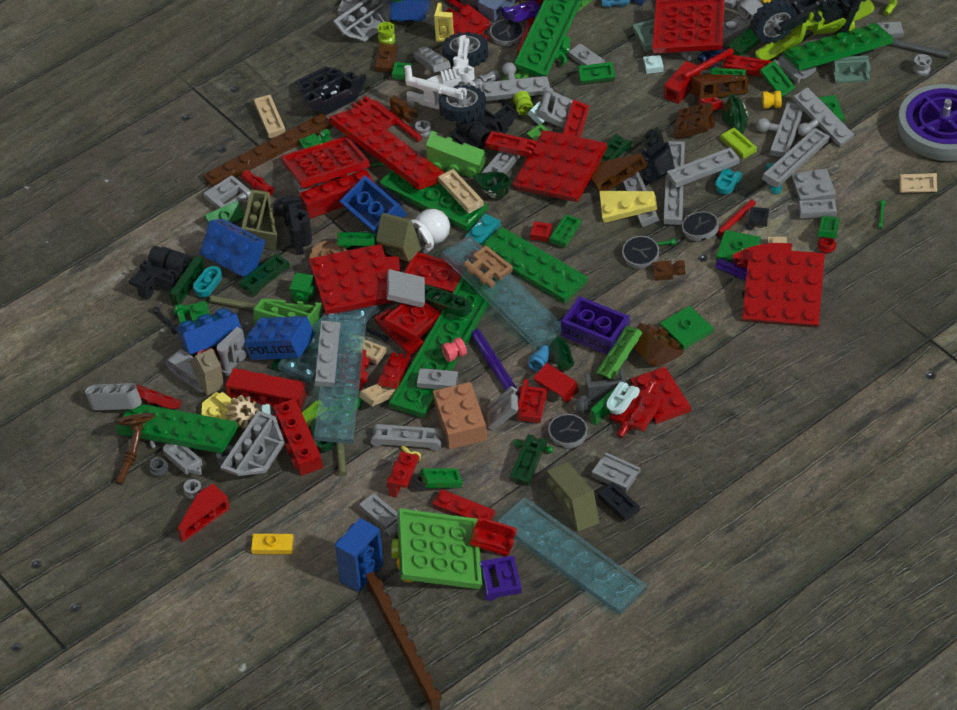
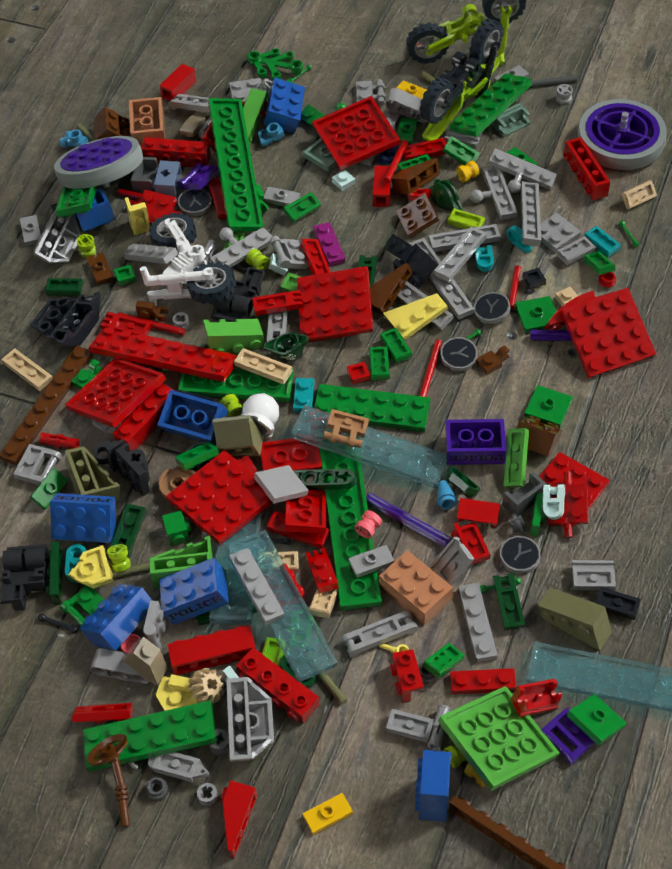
camera: 30 degrees left, 5 degrees up
light grey beam [85,383,142,410] -> none
none -> dark green plate [45,278,84,296]
none -> light yellow plate [68,545,113,589]
none -> lime wheel [107,544,131,572]
none -> lime wheel [220,394,243,417]
none -> magenta plate [313,222,346,267]
none -> green plate [380,328,412,363]
none -> red bar [419,339,442,397]
none -> light grey plate [428,224,501,252]
none -> light grey plate [458,583,498,663]
none -> red brick [563,137,610,201]
none -> green plate [566,694,627,746]
none -> teal plate [584,226,621,258]

